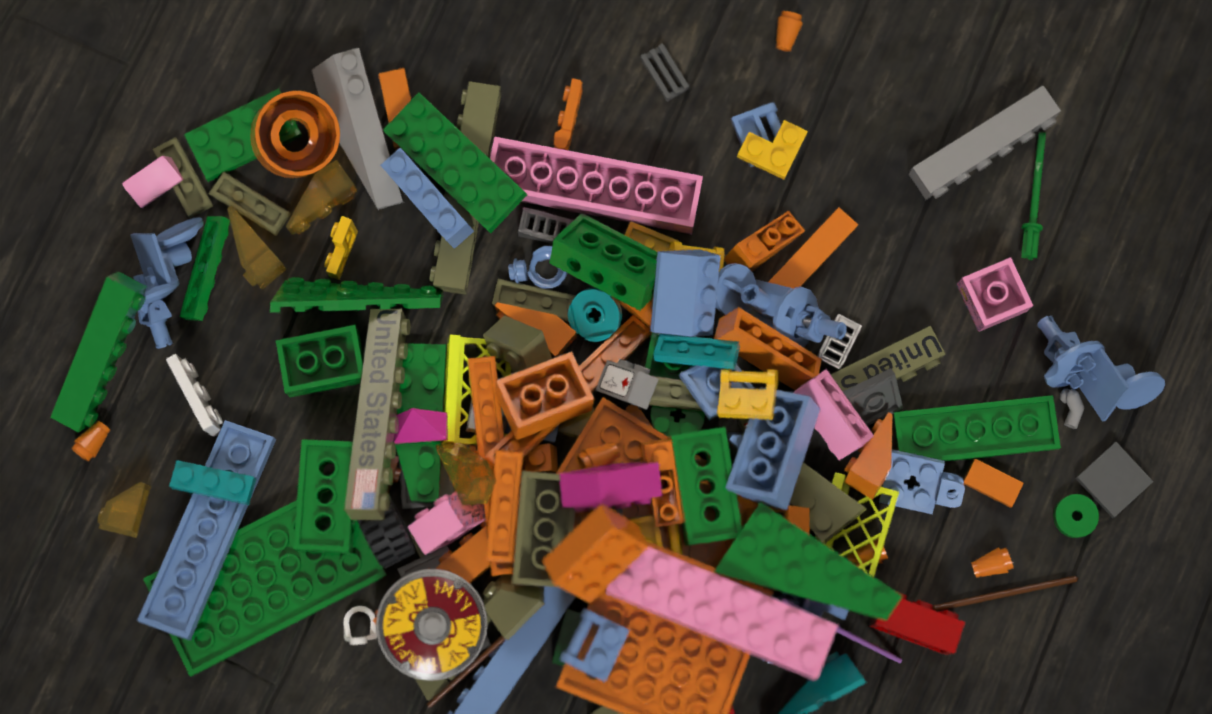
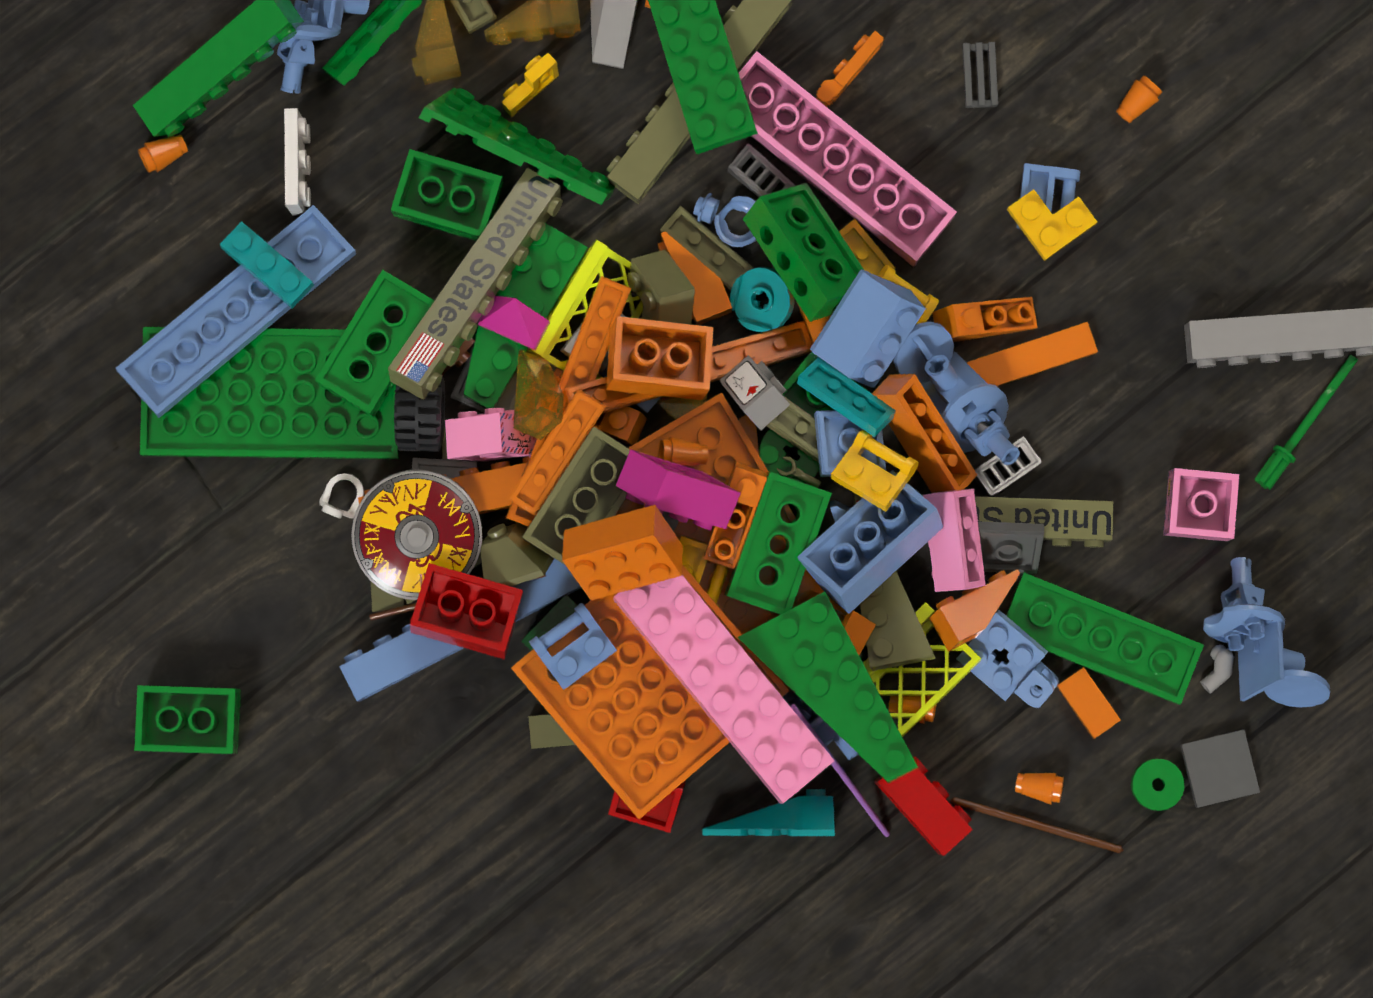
camera: 25 degrees right, 5 degrees up
clear yellow slope [98,482,151,538] -> none
medium blue brick [380,148,474,249] -> none
none -> red slope [410,563,523,659]
none -> olive hand [777,457,821,488]

